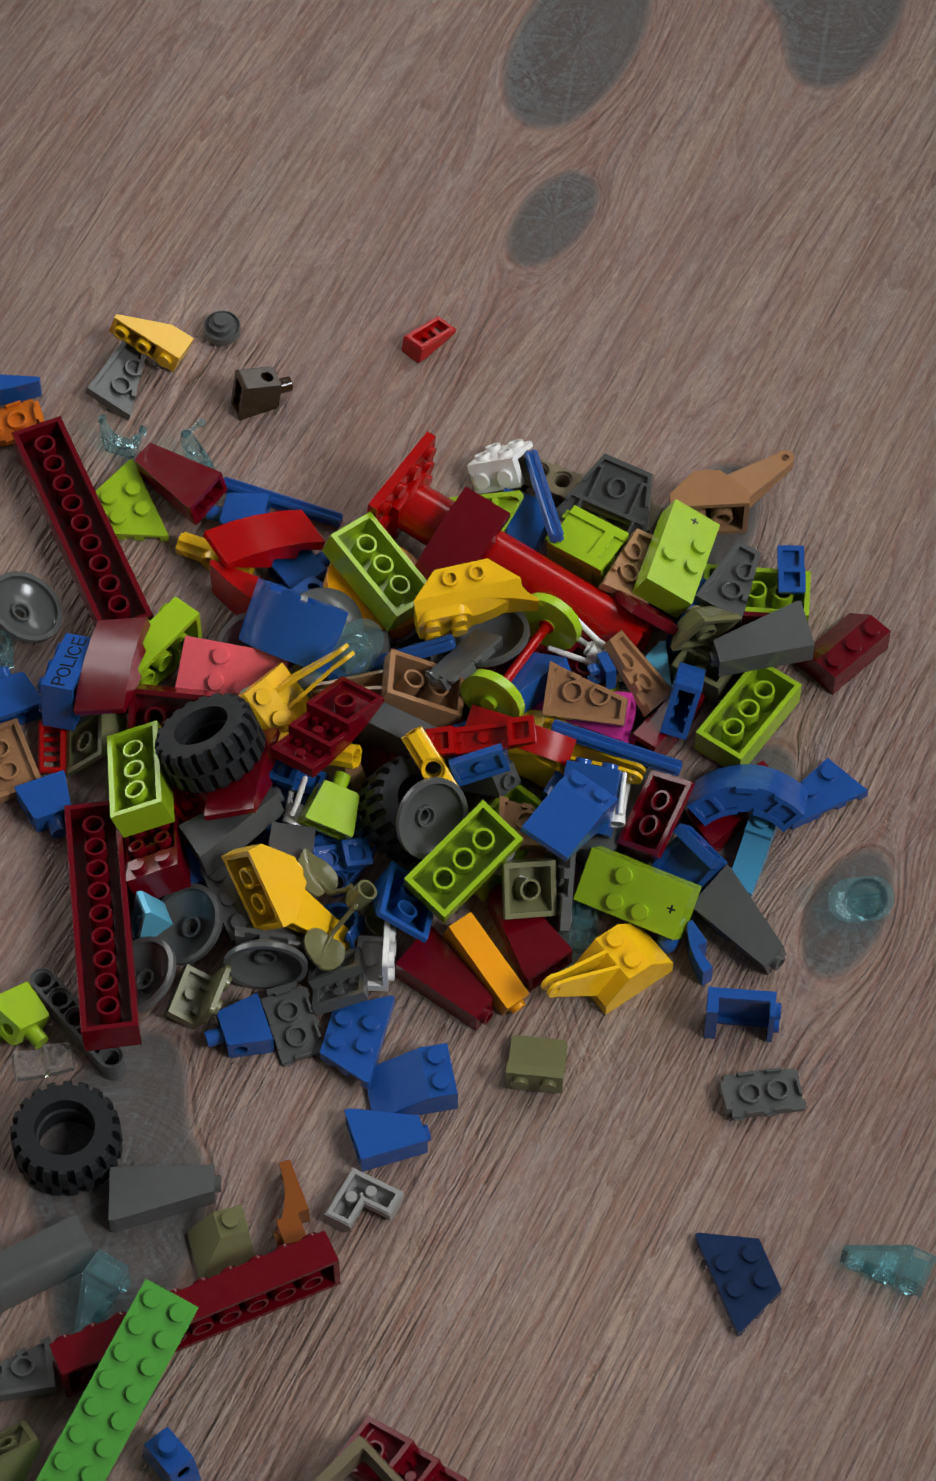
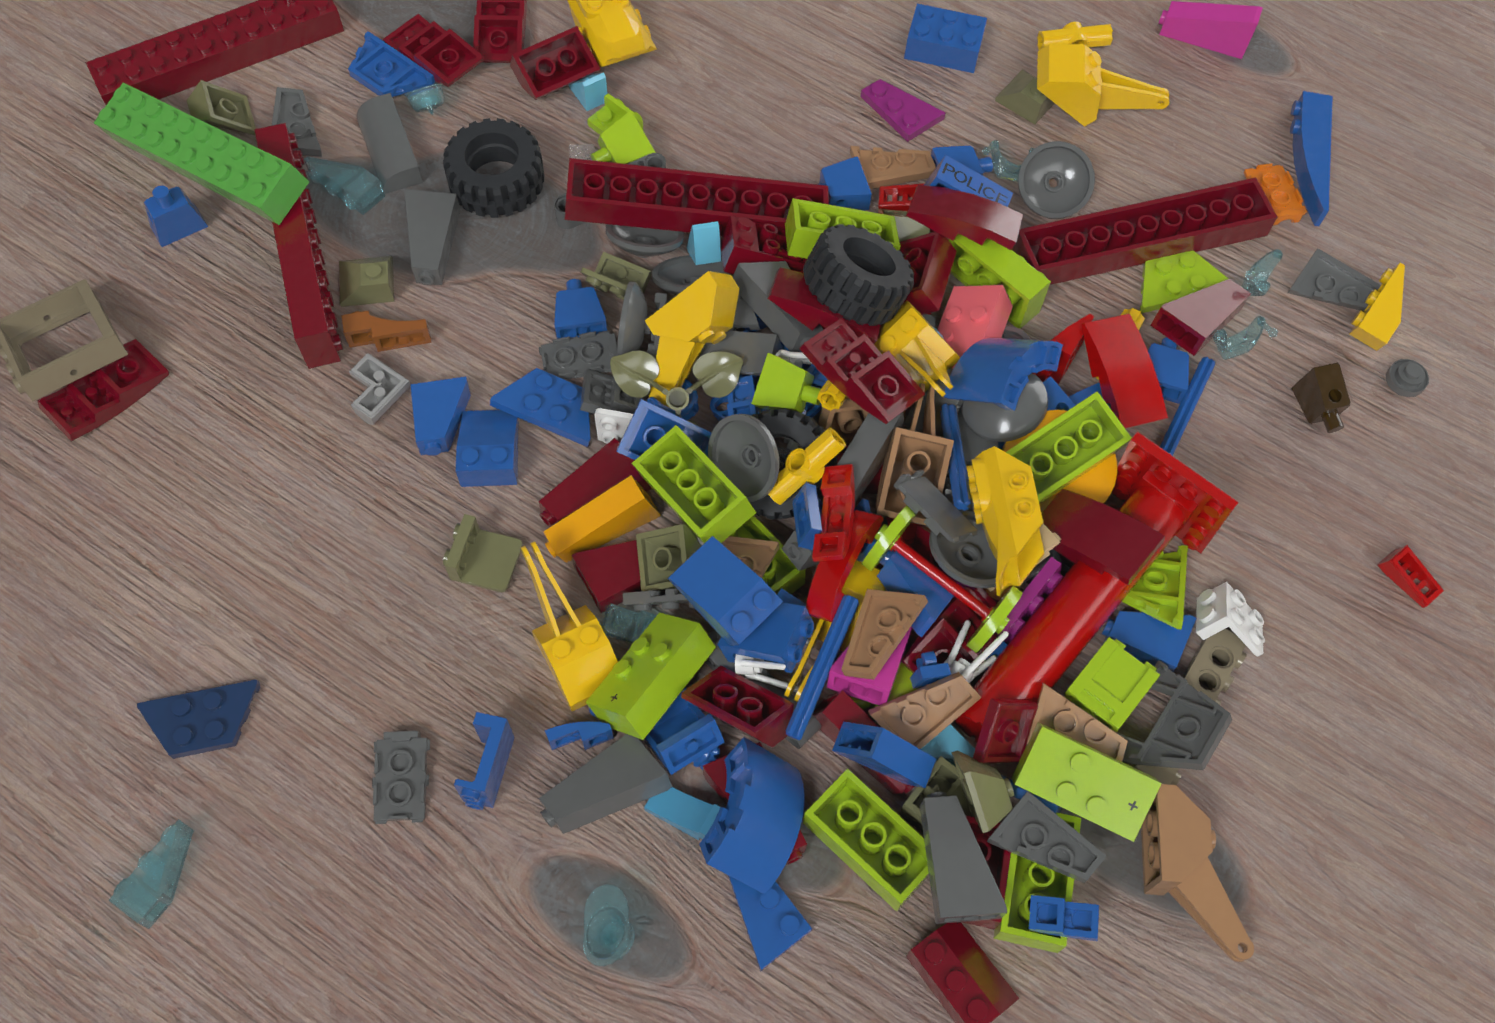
camera: 95 degrees right, 5 degrees up
clear light blue piece [330,618,384,677] -> none
blue axle [524,449,564,543] -> none

